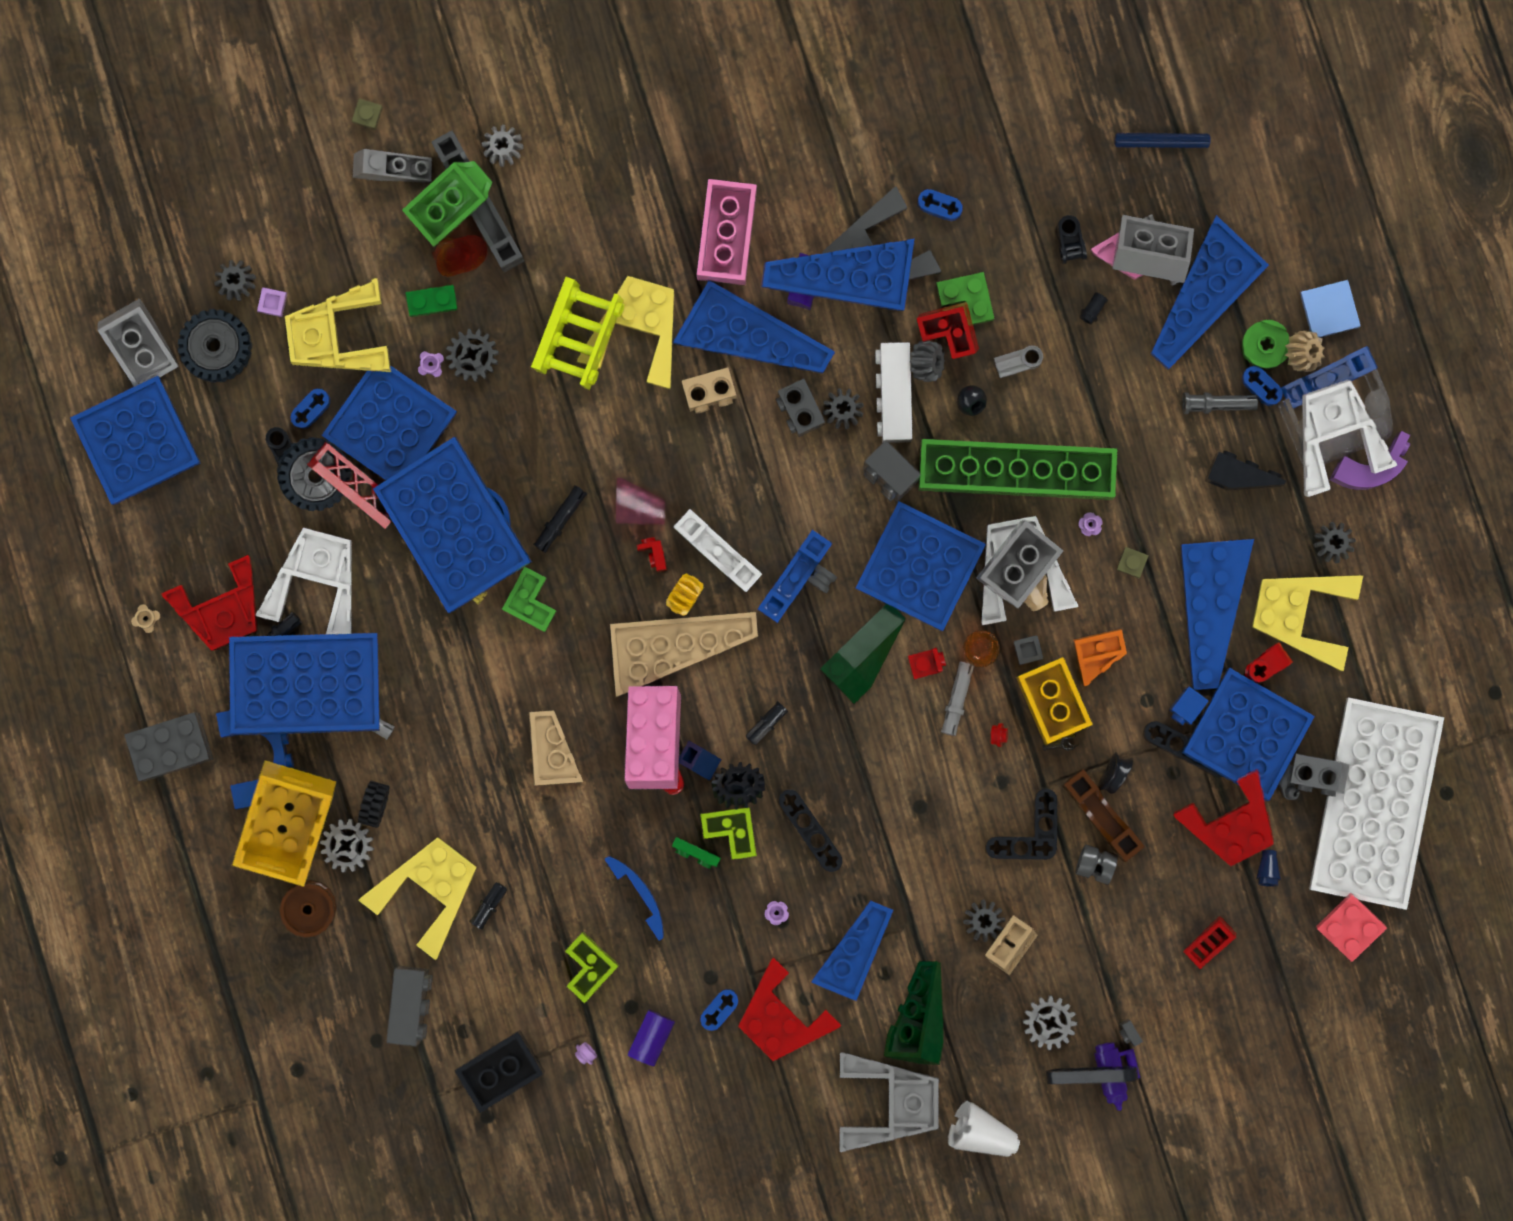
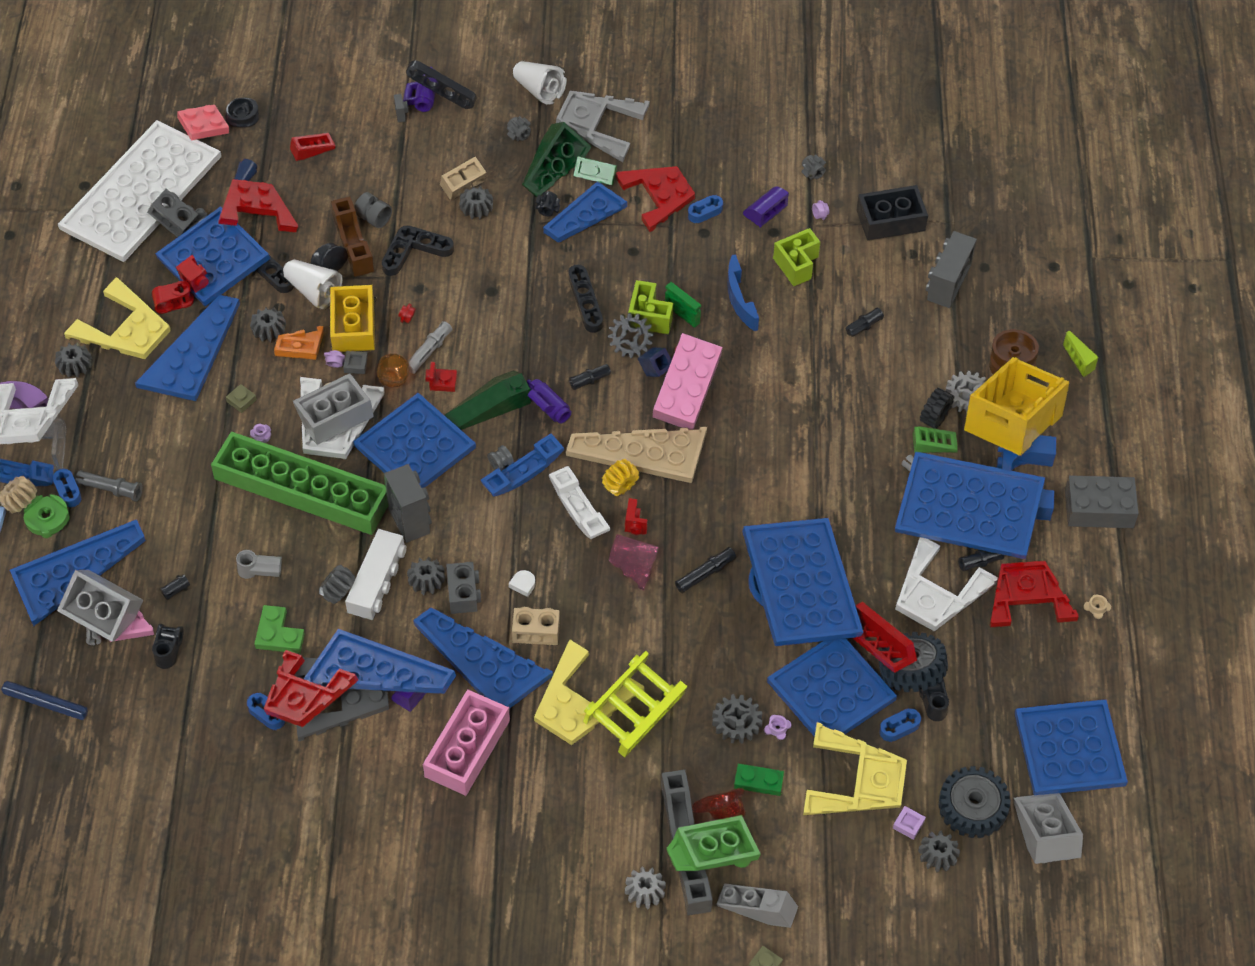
camera: 165 degrees left, 30 degrees down
light yellow wing [358,837,477,960] -> none
bright green plate [502,567,557,633] -> none
tan wing [529,711,583,786] -> none
lavender plate [765,901,789,925] -> none
red brick [916,302,979,359] -> none
black piece [956,385,987,416] -> none
light grey gear [1023,996,1077,1050] -> none
blue brick [1169,686,1209,726] -> none
black slope [1204,451,1286,491] -> none
none -> red brick [176,255,209,293]
none -> black piece [225,97,259,127]
none -> dark grey gear [250,307,286,343]
none -> red wing [264,650,358,727]
none -> white cone [283,259,342,309]
none -> lavender plate [324,350,345,367]
none -> dark grey gear [507,116,531,141]
none -> white tile [509,570,535,597]
none -> dark purple piece [527,379,571,424]
none -> black gear [535,191,561,217]
none -> plate [573,156,617,185]
none -> dark grey gear [801,154,826,180]
none -> bright green slope [913,427,958,453]
none -> lime slope [1063,331,1098,377]

